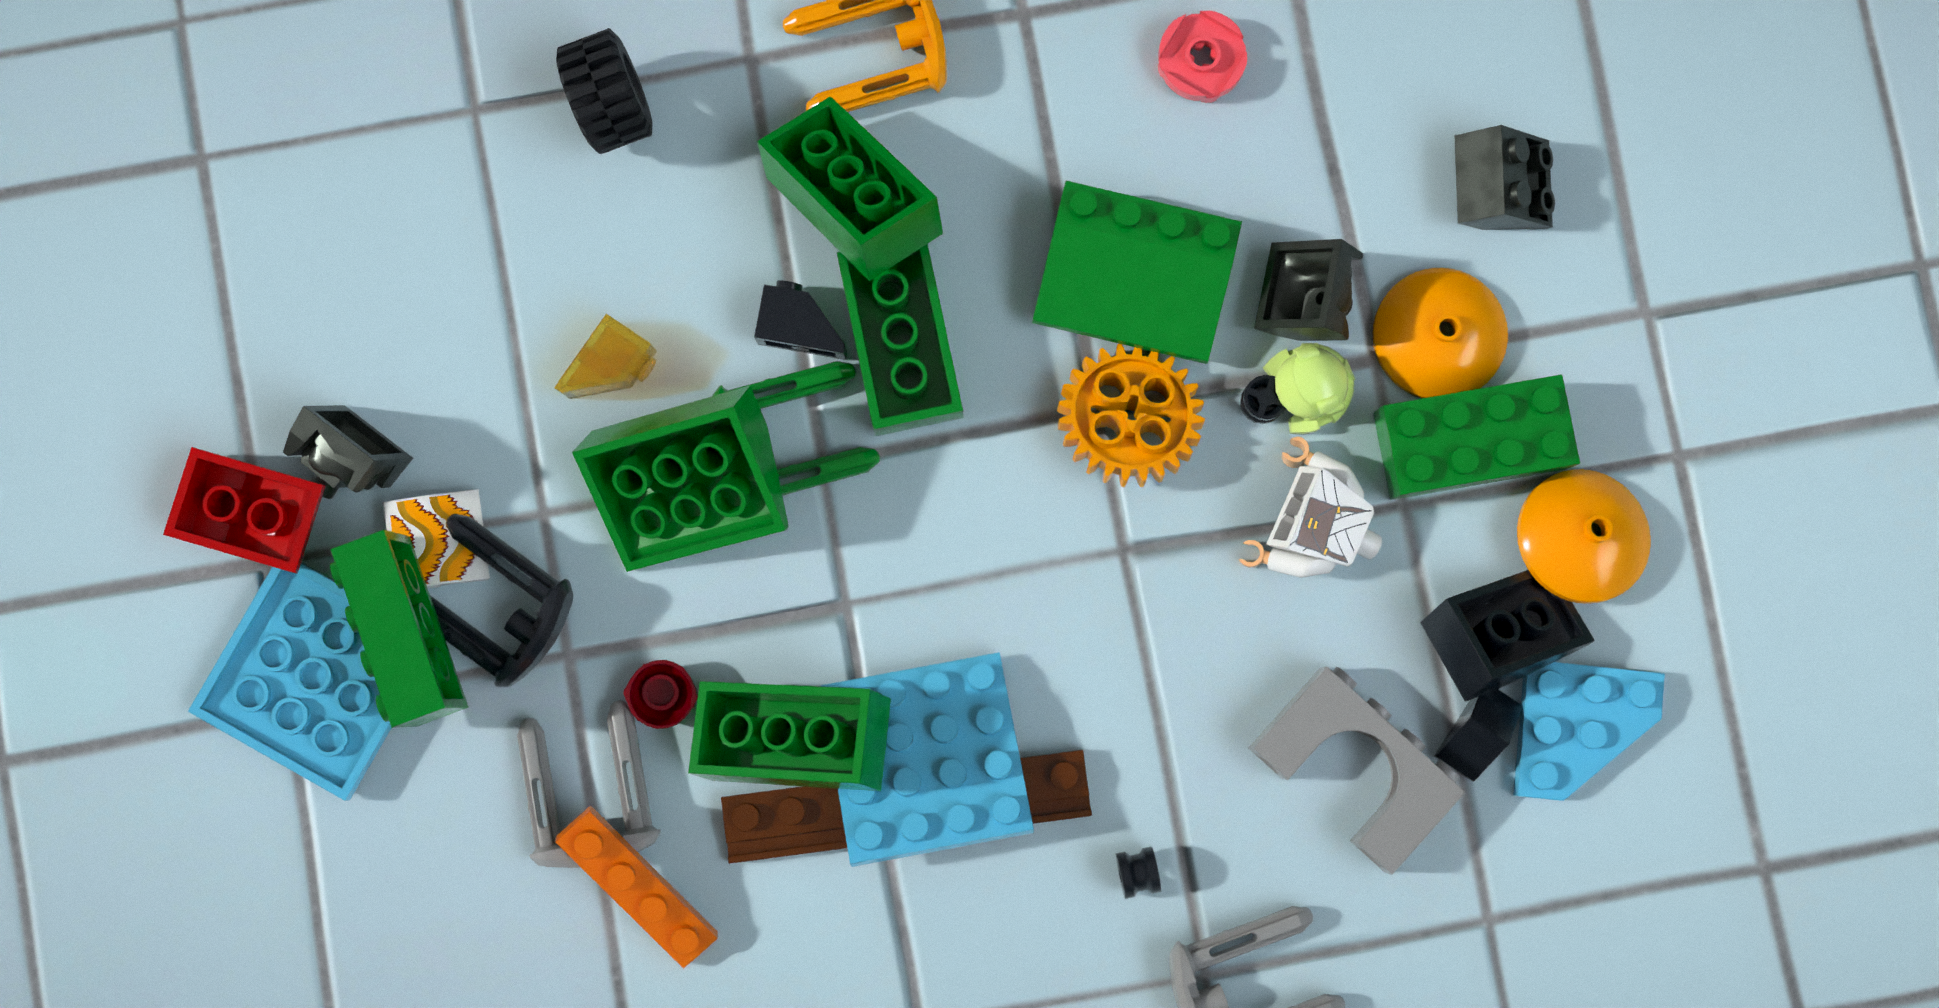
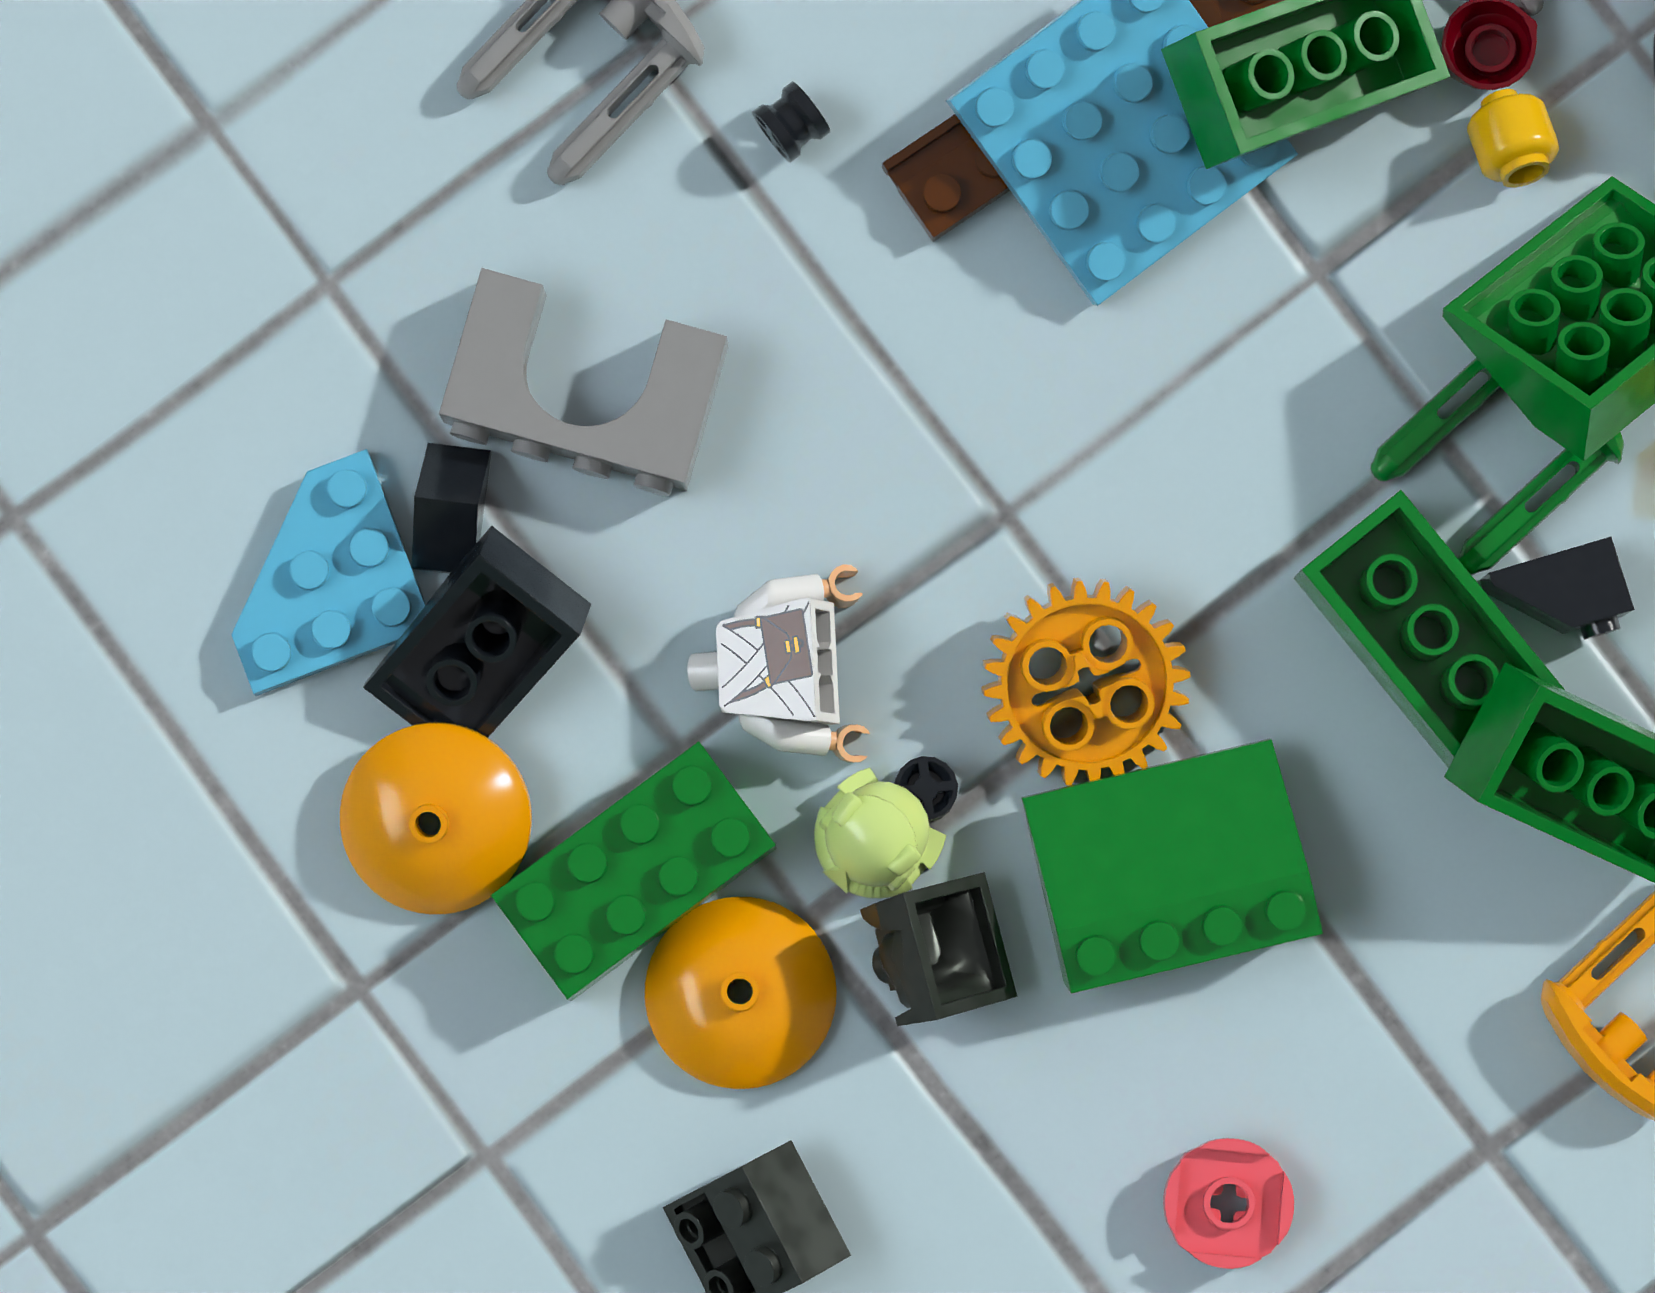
camera: 150 degrees right, 0 degrees up
none -> yellow head [1467,89,1559,188]

